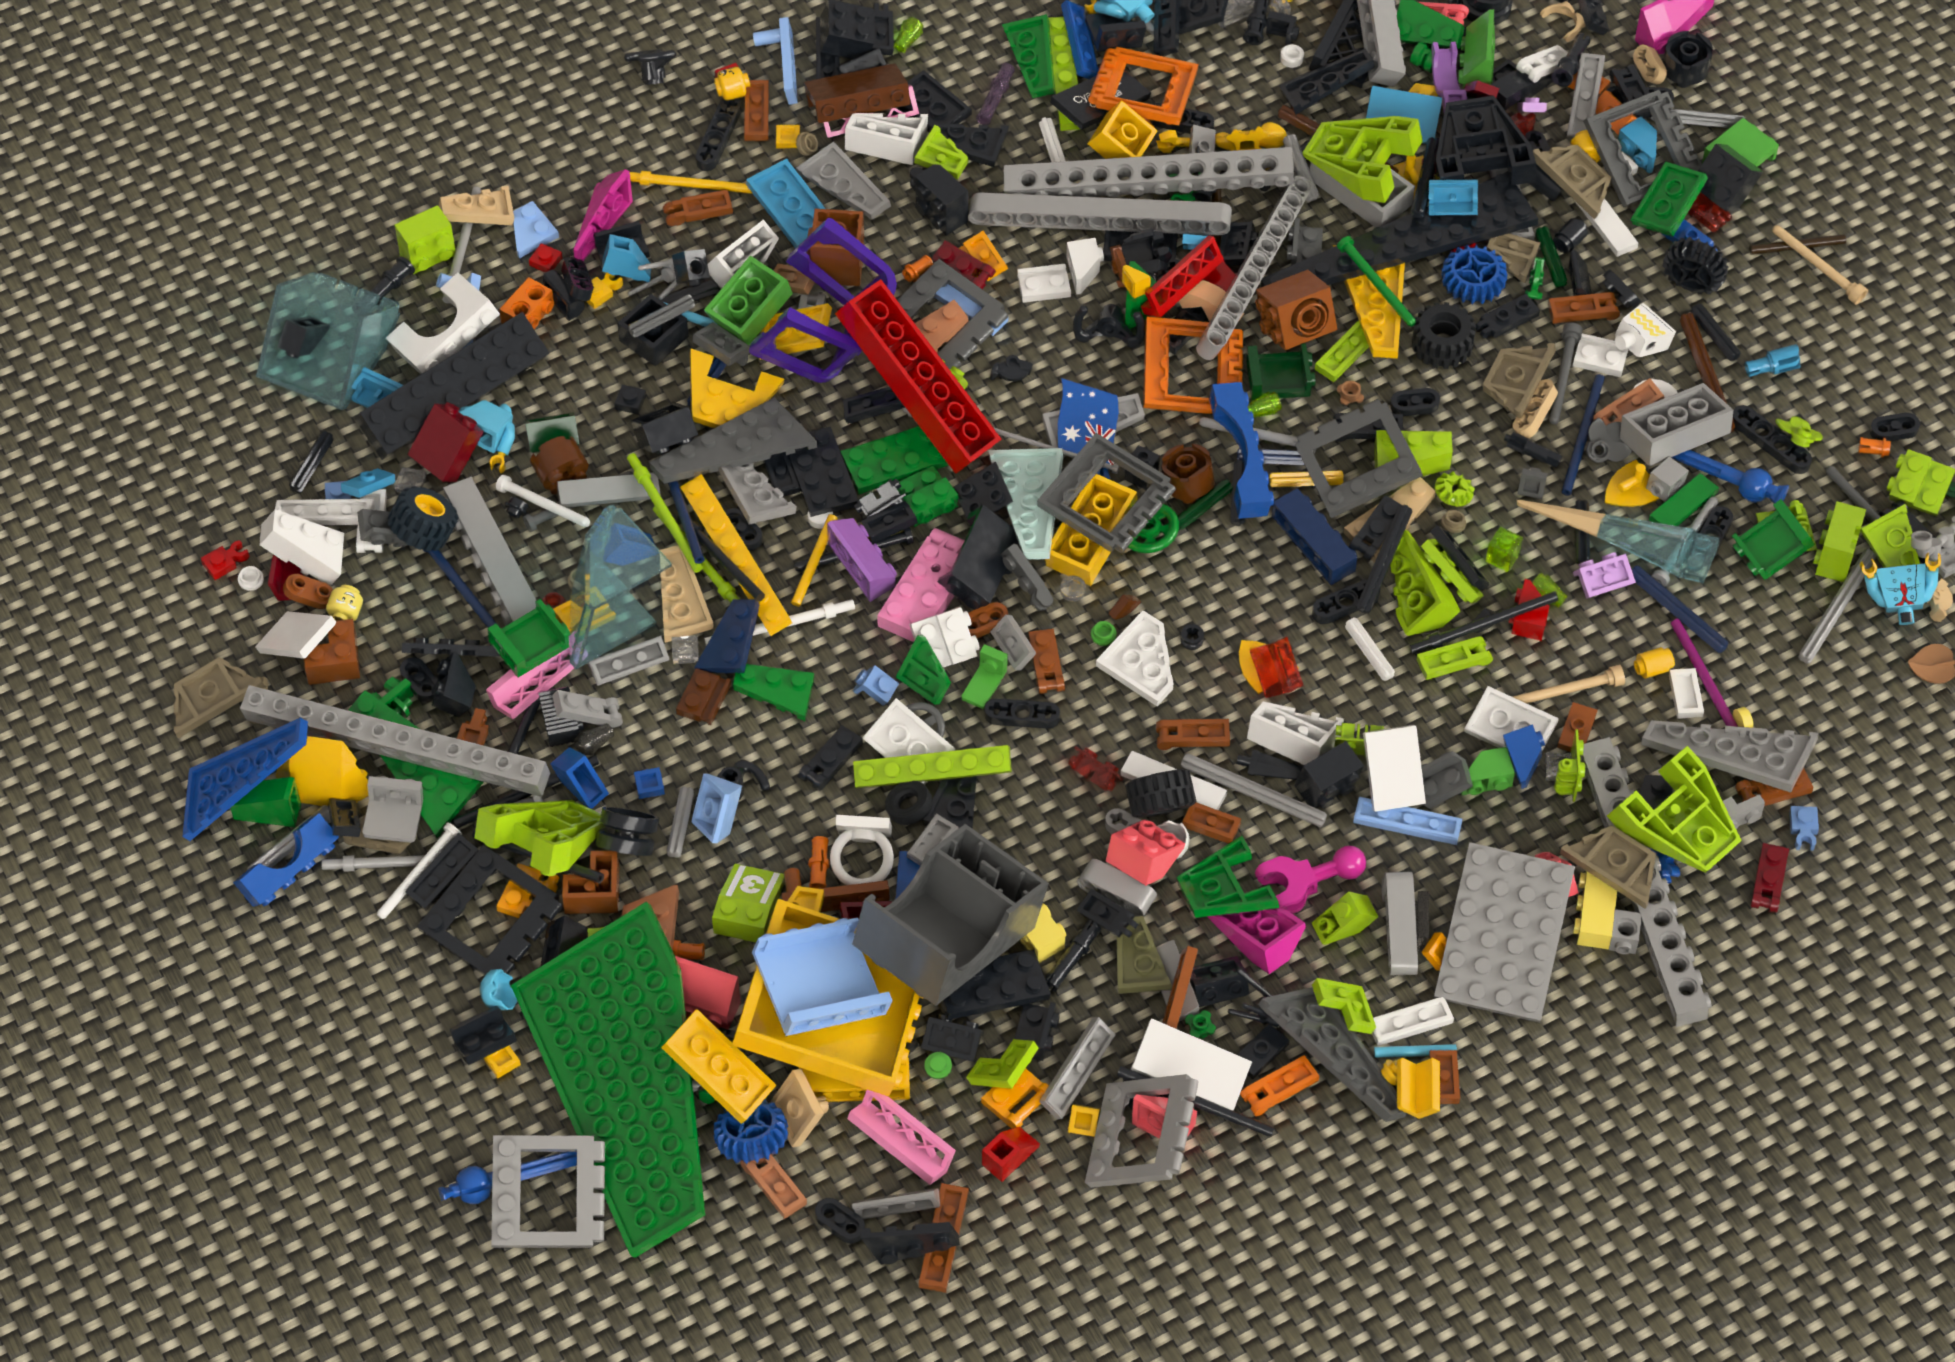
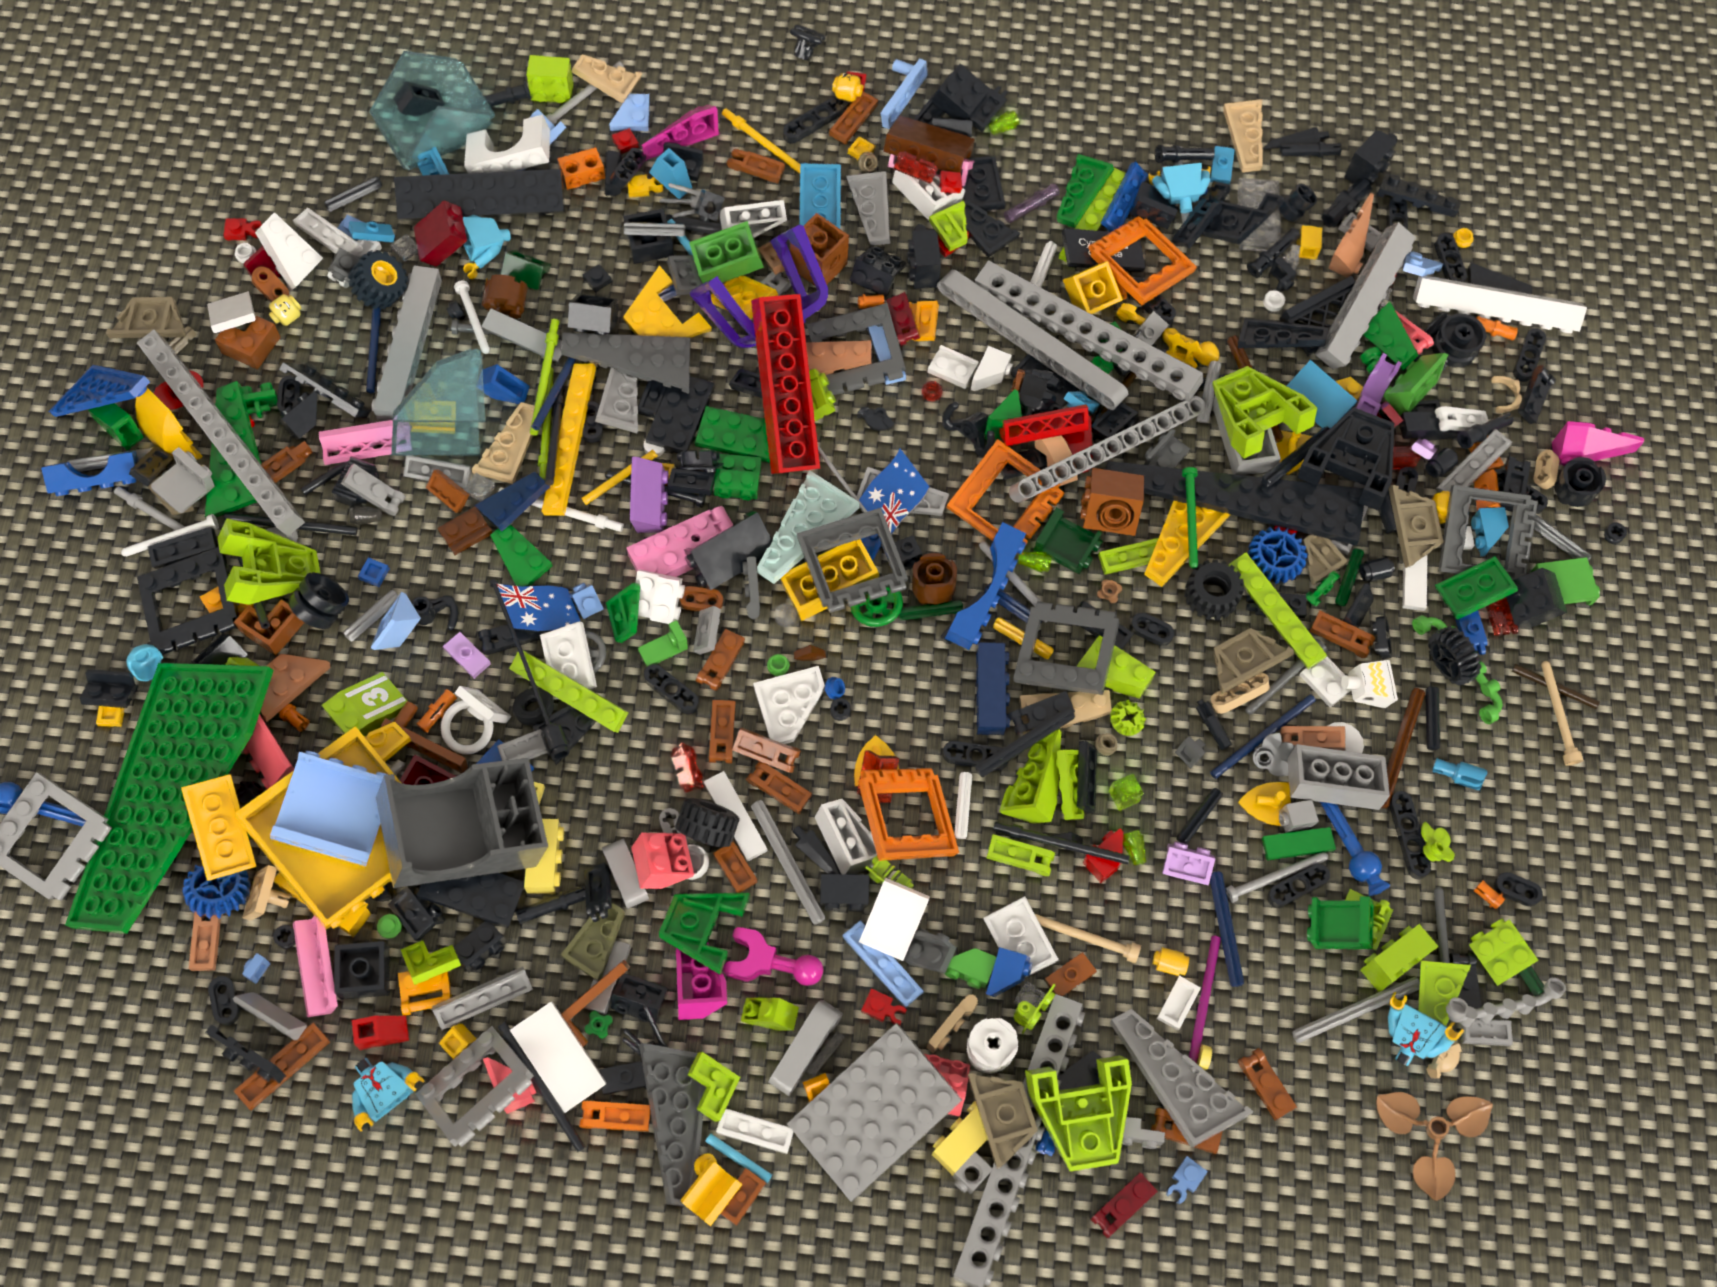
camera: 30 degrees right, 10 degrees up
green panel [488,599,571,678] -> none
blue slope [550,747,609,809] -> none
black hinge [953,462,1013,527] -> none
yellow slope [1122,265,1151,299] -> none
dark azure hinge [1429,180,1478,215] -> none
clear light blue plate [1517,500,1719,583] -> none
none -> medium blue plate [242,953,270,984]
none -> black bush [273,925,296,949]
none -> black brick [334,941,390,1000]
none -> medium azure torso [352,1058,425,1132]
none -> dark orange plate [425,469,470,513]
none -> lavender plate [443,632,491,678]
none -> flag [489,579,581,760]
none -> dark orange plate [709,700,735,764]
none -> plate [732,727,801,773]
none -> blue plate [825,677,845,700]
none -> black bracket [849,247,906,297]
none -> orange hinge [858,768,959,861]
none -> red plate [861,988,907,1026]
none -> clear red hinge [893,151,938,184]
none -> clear red plate [921,381,943,402]
none -> tan hinge [927,994,978,1053]
none -> red plate [939,171,962,193]
none -> white piece [967,1018,1018,1074]
none -> lime plate [1228,553,1327,670]
none -> dark orange plate [1238,1048,1297,1121]
none -> bright green bar [1412,615,1503,724]
none -> black brick [1425,448,1458,478]
none -> black bush [1604,522,1627,544]

